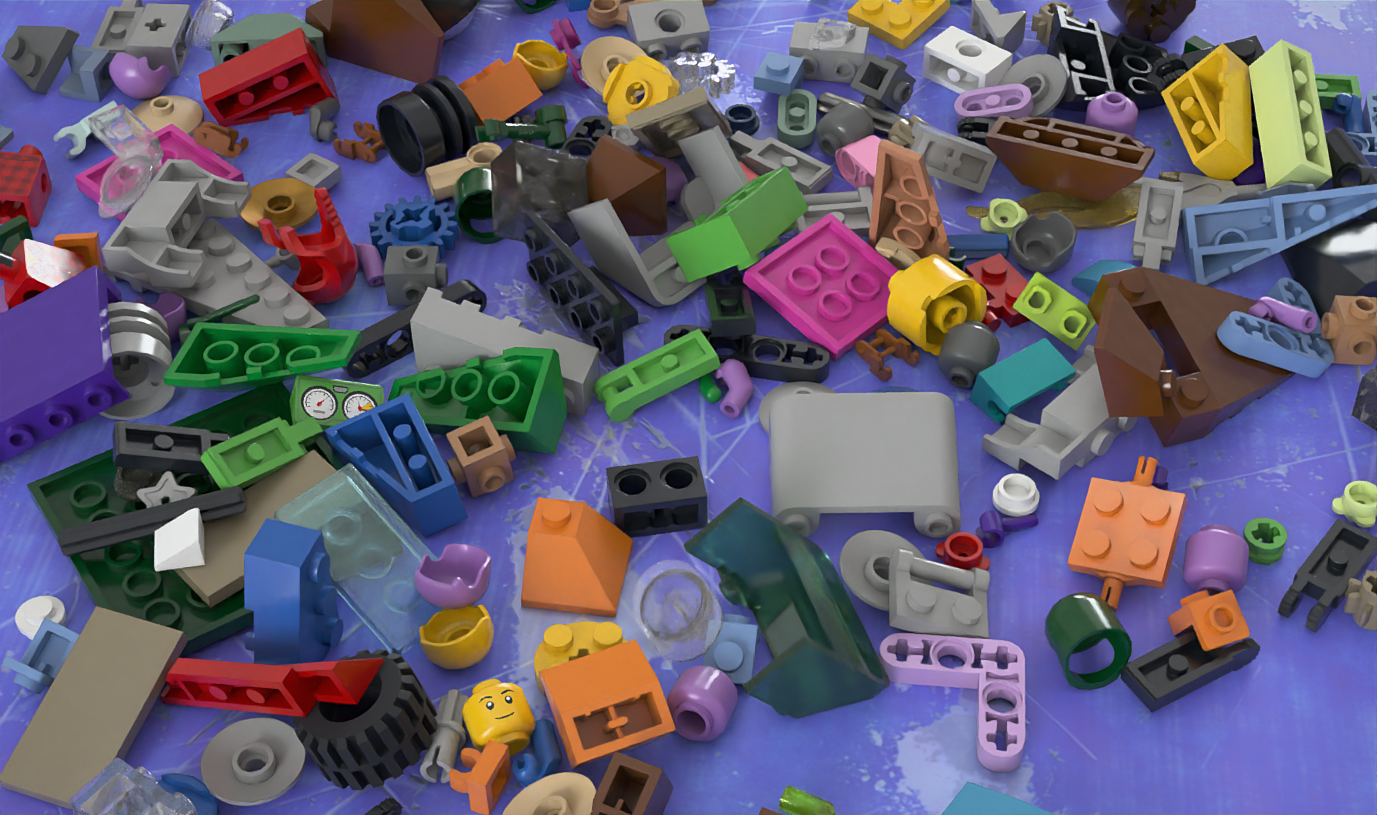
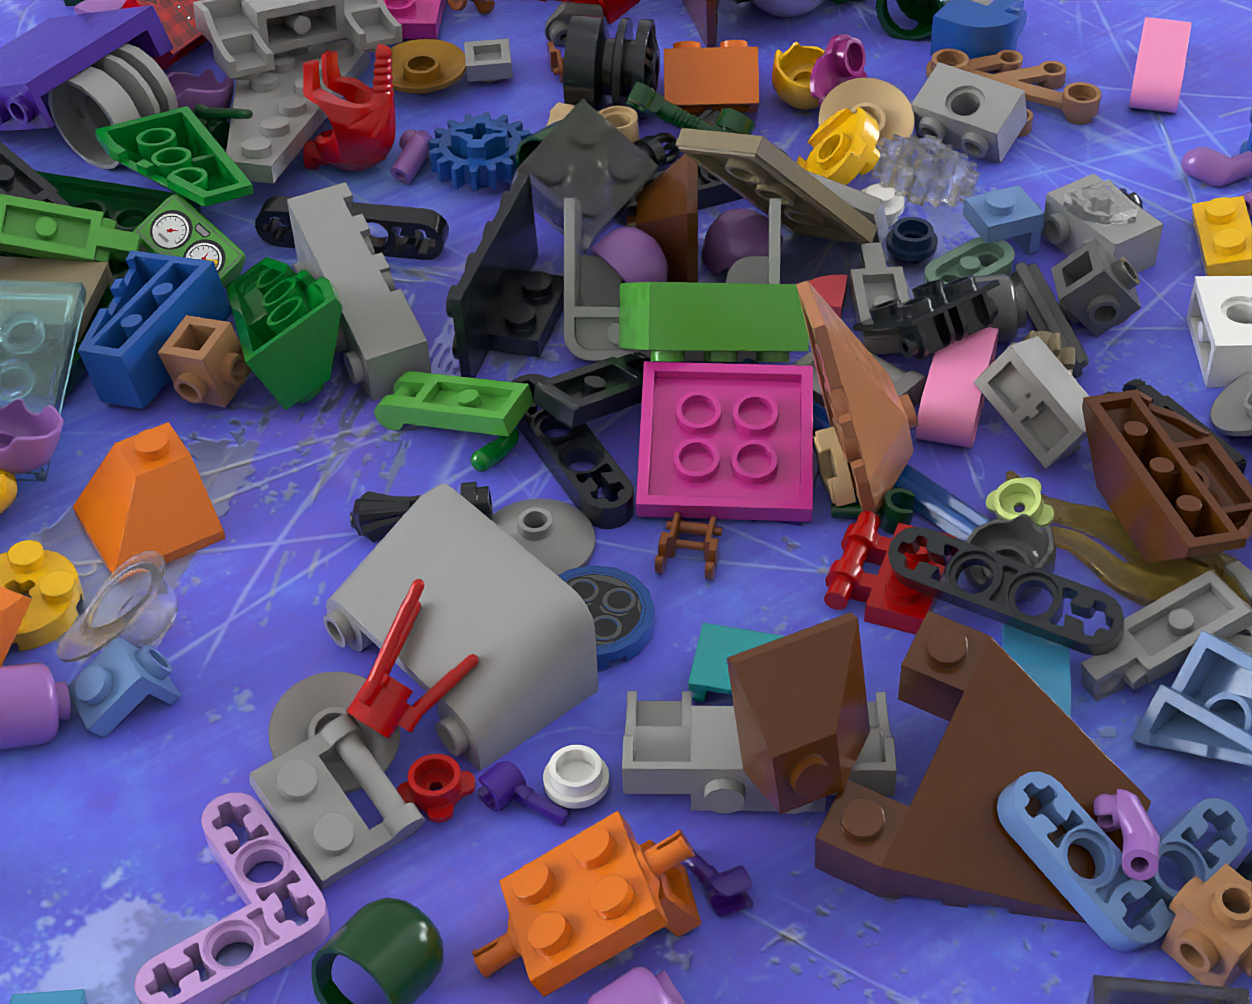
camera: 50 degrees right, 0 degrees up
dark grey brick [383,245,448,306] -> none
black brick [606,456,708,538] -> none
windscreen [684,497,890,719] -> none
medium lavender arm [715,359,754,418] -> none
yellow brick [887,254,987,356] -> none
dark grey head [937,321,1000,388] -> none
lavender plate [954,84,1034,122] -> none
lime hips [1012,271,1096,351] -> none
none -> red plant [346,579,479,739]
none -> black piece [350,481,493,543]
none -> medium lavender hair [590,226,669,283]
none -> black hinge [852,275,1000,360]
none -> black beam [888,526,1125,656]

